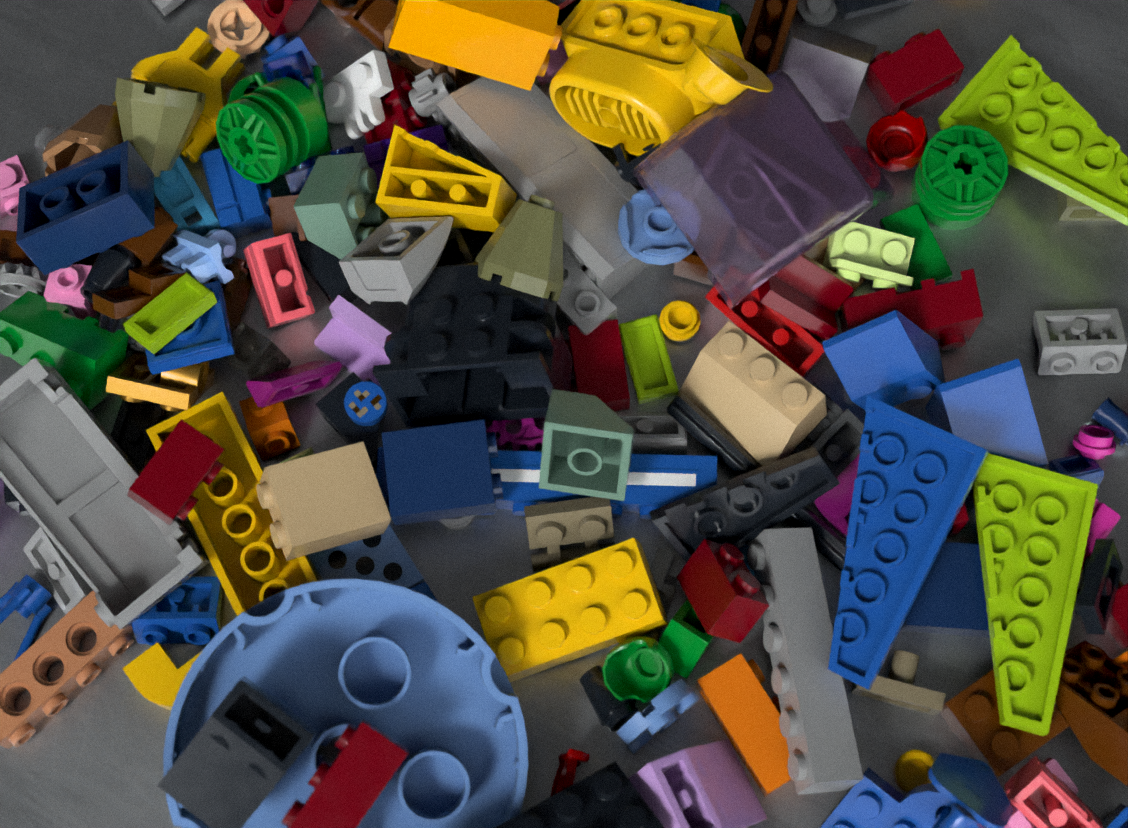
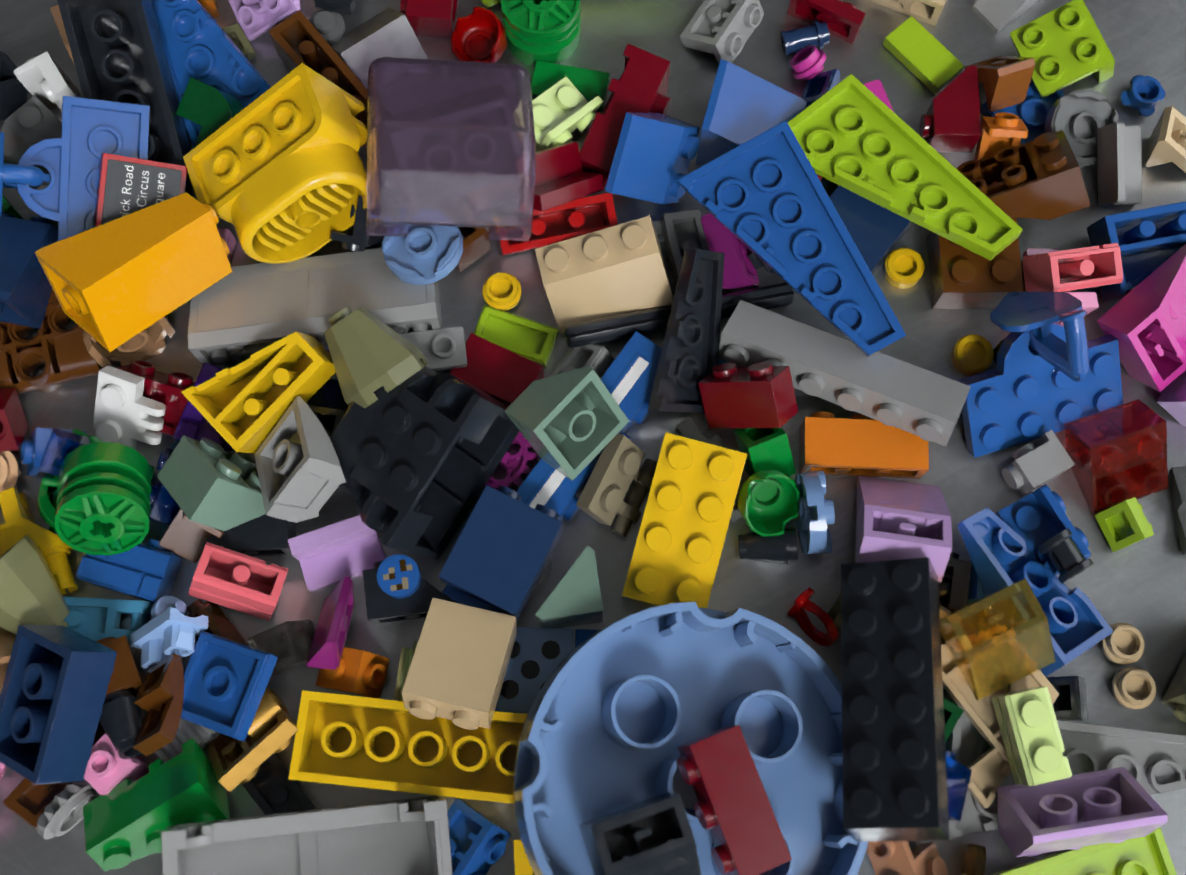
camera: 60 degrees left, 0 degrees up
lime tile [123,272,217,354] -> none
dark red piece [127,419,224,526] -> none
light grey gear [409,68,458,122] -> none
yellow piece [682,38,773,105] -> none
dark tan tile [851,650,946,716] -> none
black plate [1074,539,1123,635] -> none
none -> sand green slope [535,546,603,628]
none -> yellow tile [883,247,924,289]

